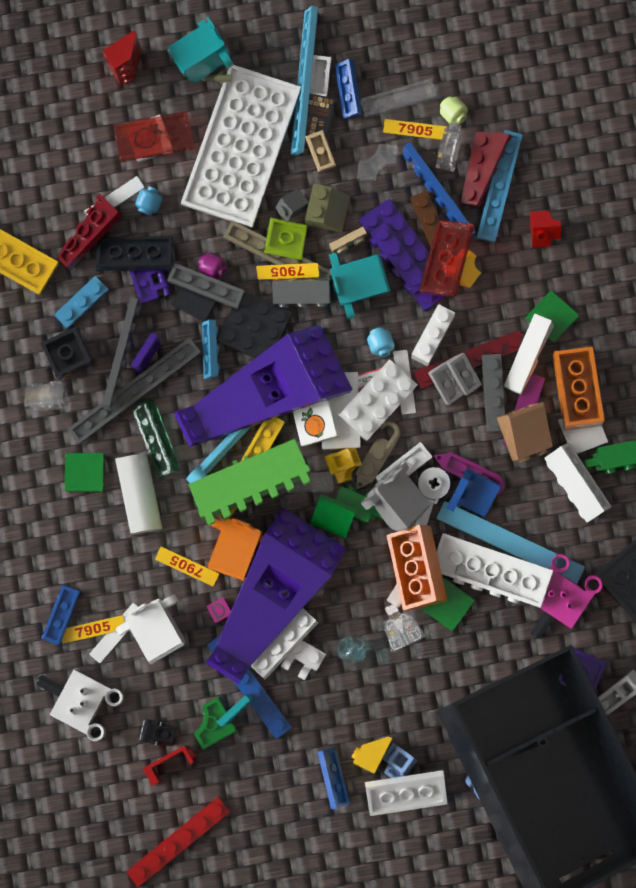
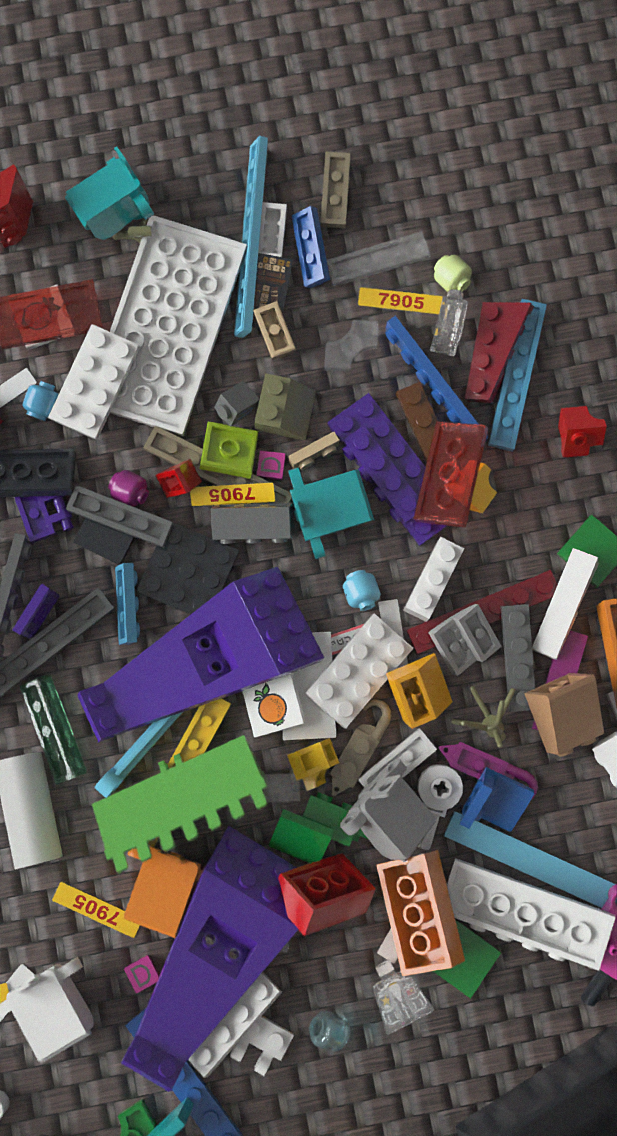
camera: 10 degrees left, 0 degrees up
none -> white plate [48,324,140,440]
none -> red slope [155,459,202,498]
none -> dark pink tile [257,451,286,480]
none -> red slope [279,853,376,936]
none -> dark tan plate [320,152,350,228]
none -> light orange slope [386,653,453,729]
none -> olive plant [451,686,515,748]

